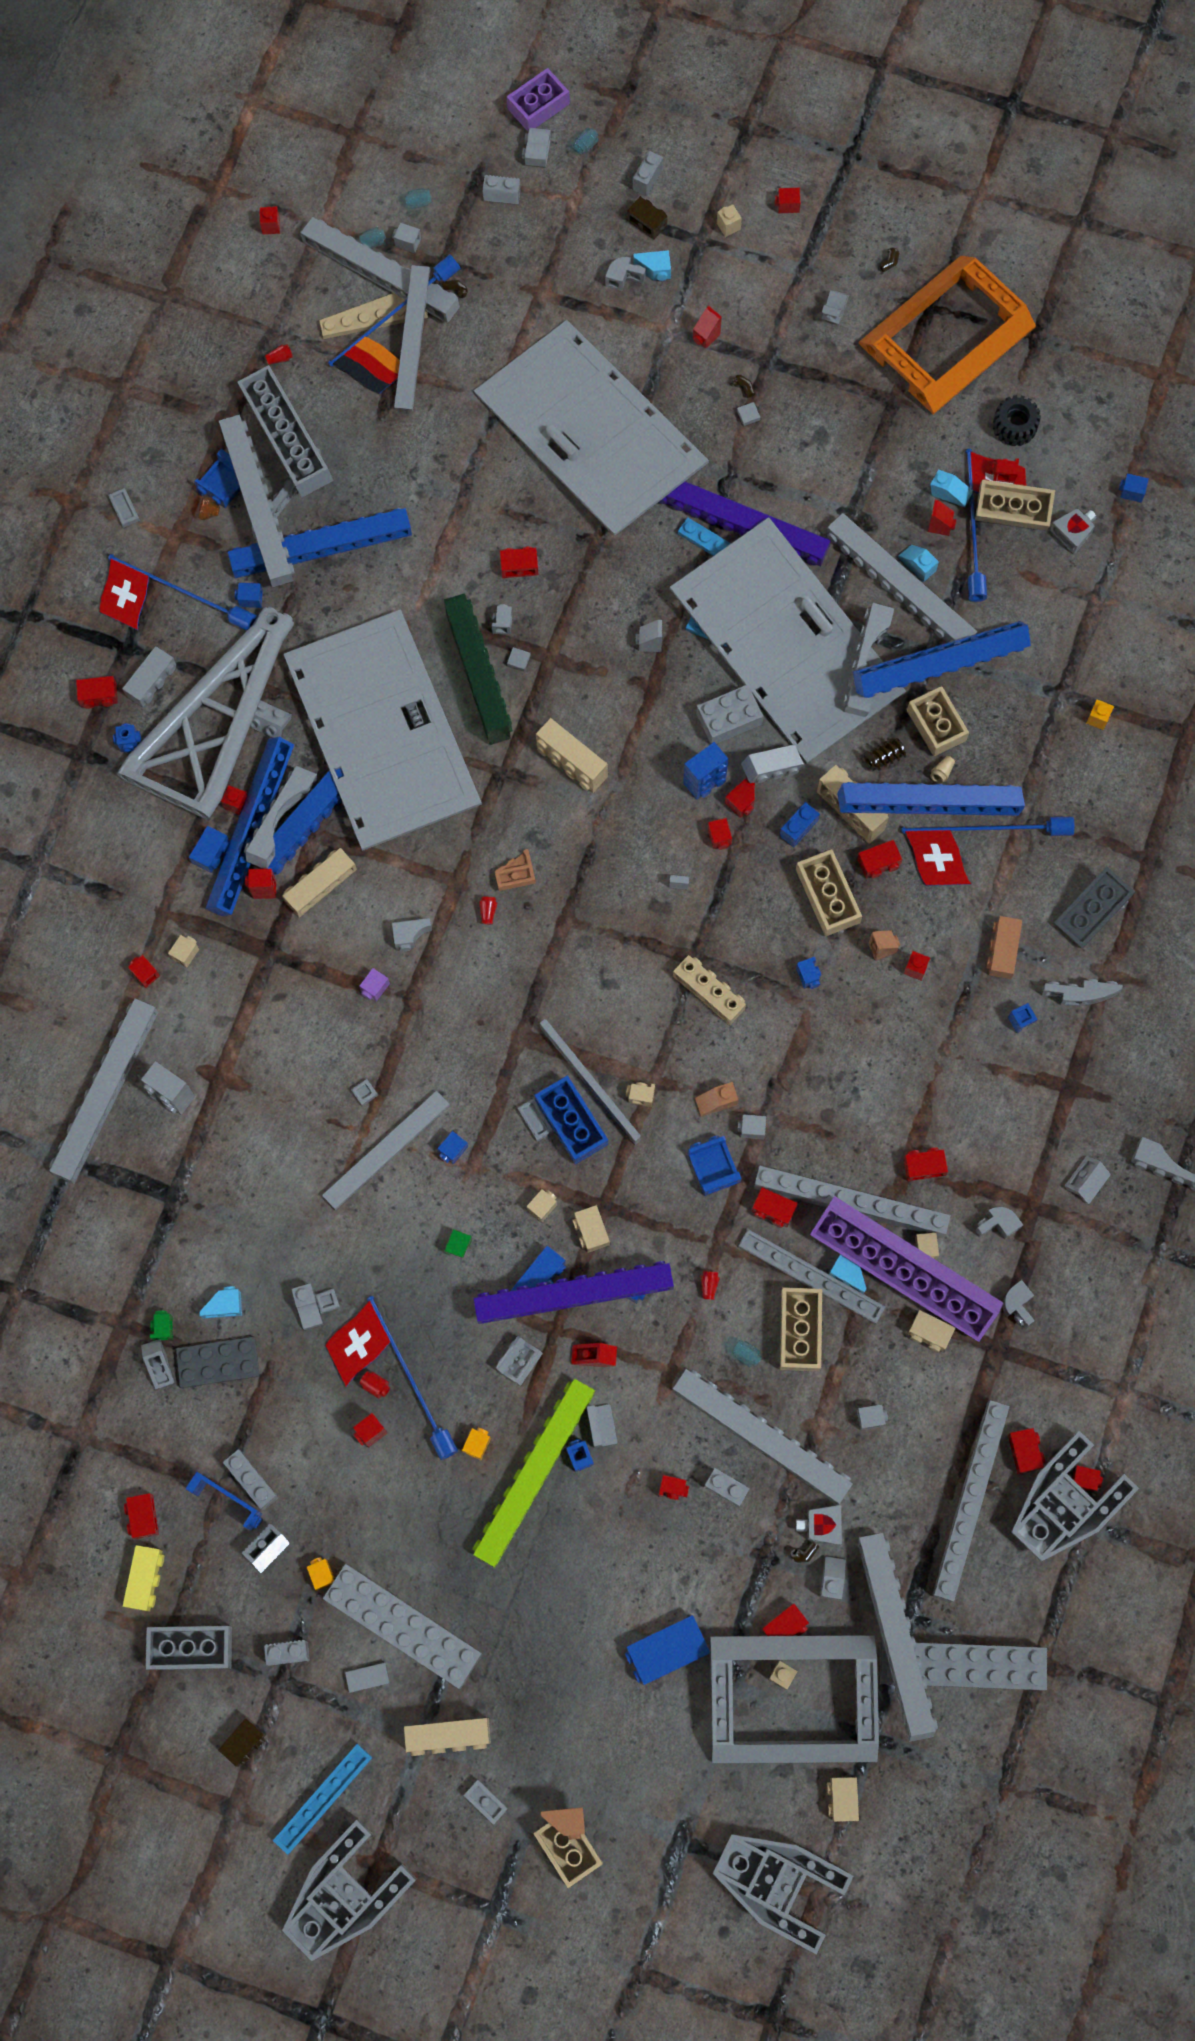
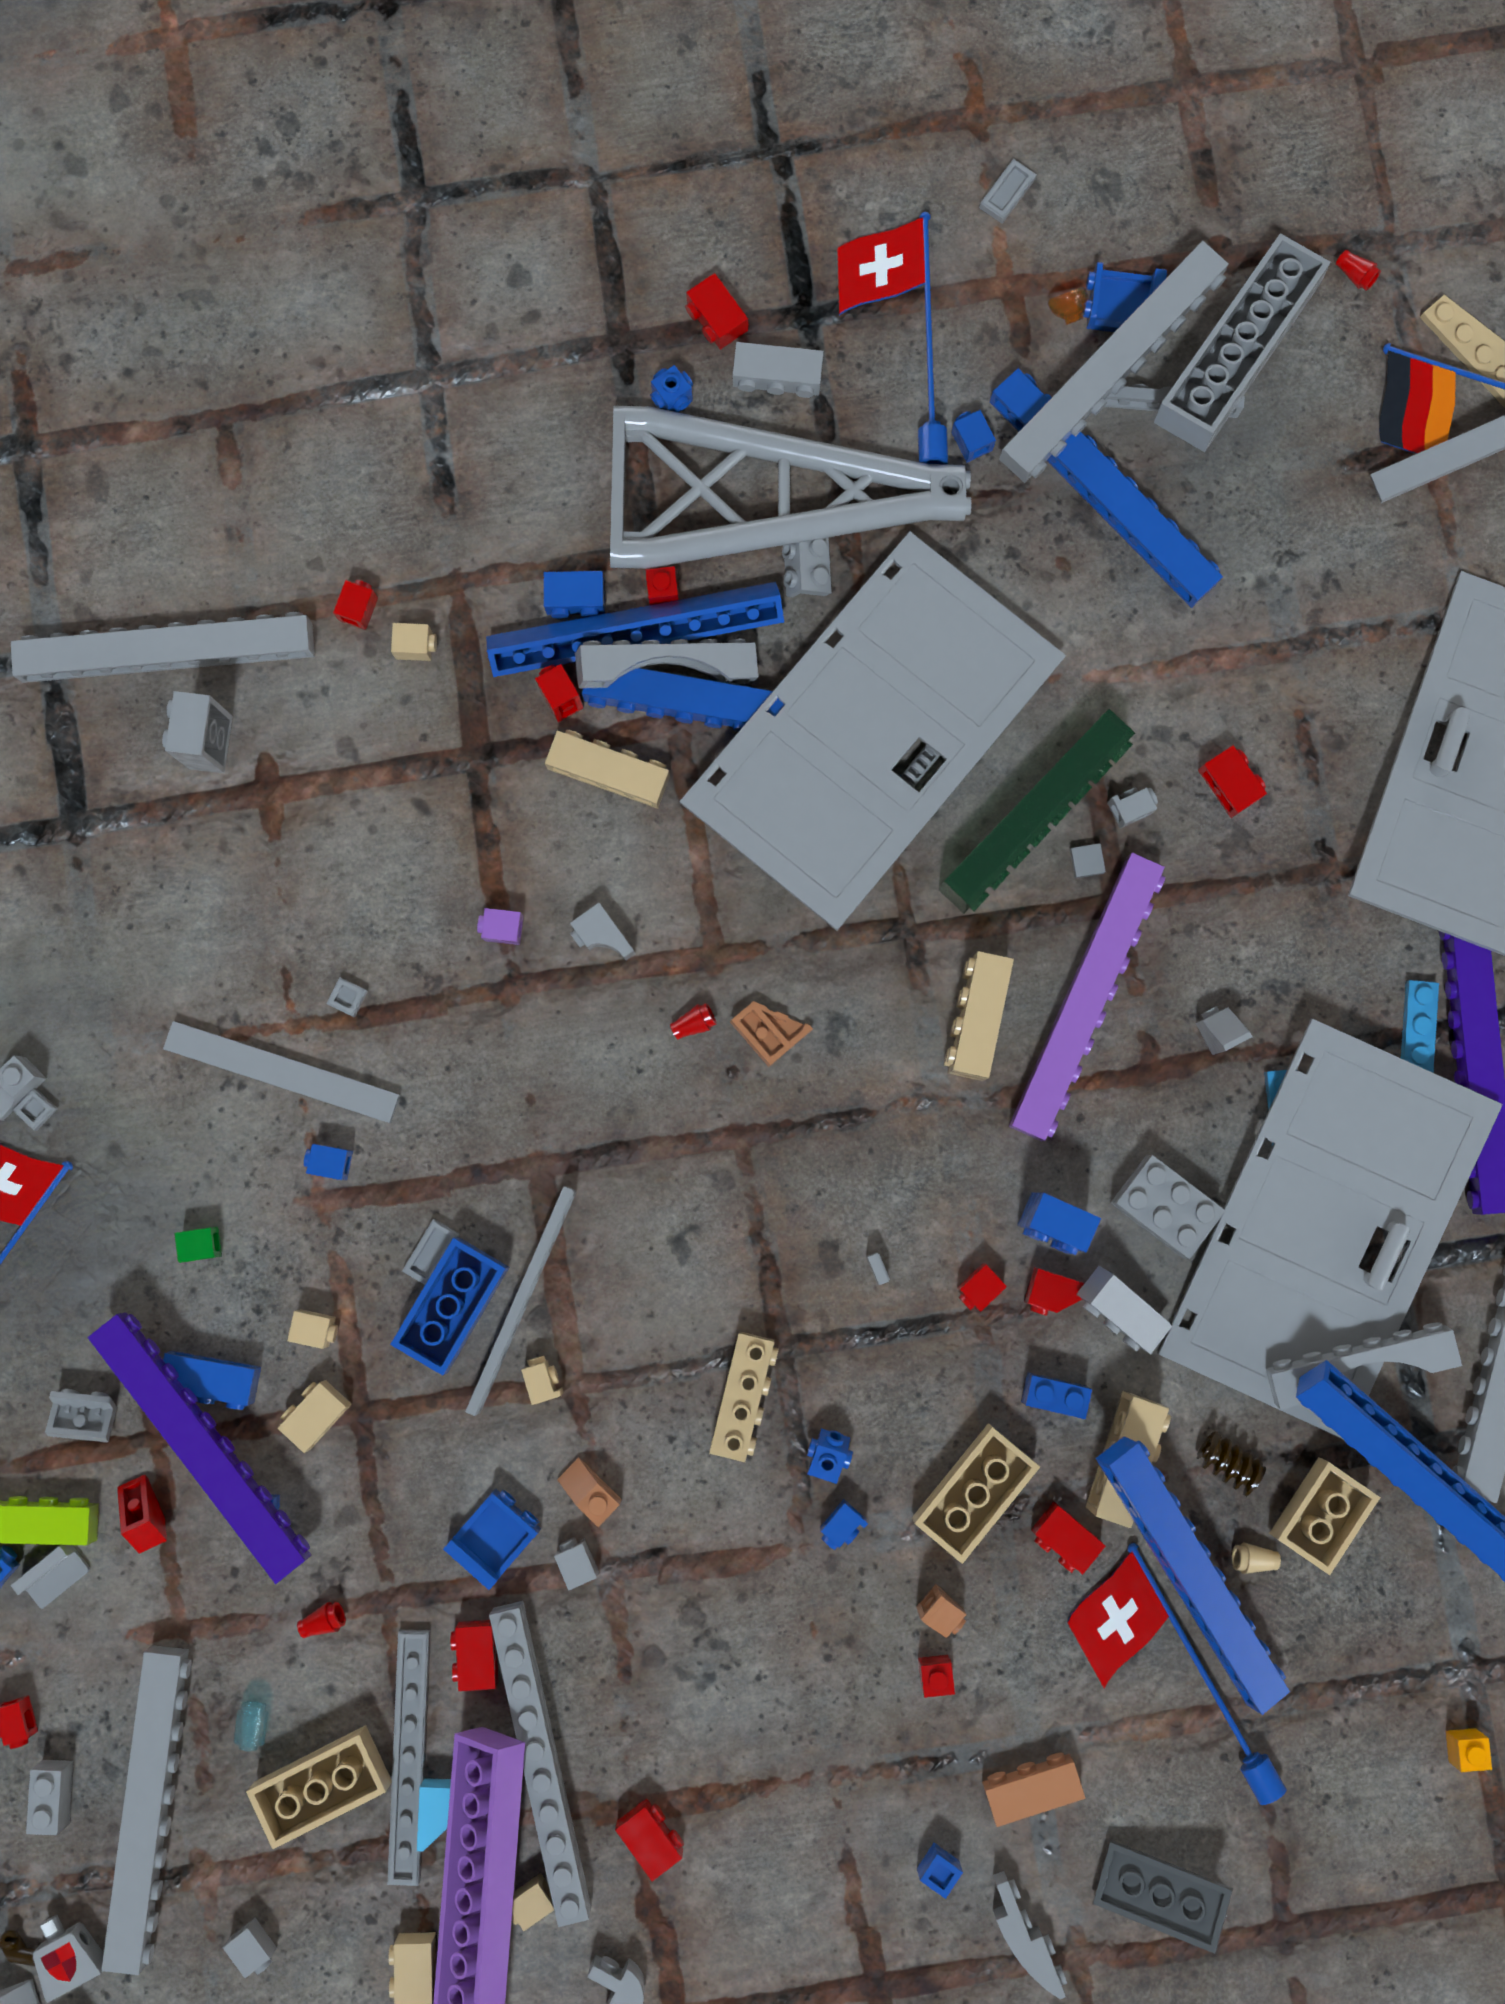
camera: 60 degrees right, 10 degrees up
none -> blue brick [807,1428,853,1484]
none -> medium lavender brick [1008,853,1165,1141]

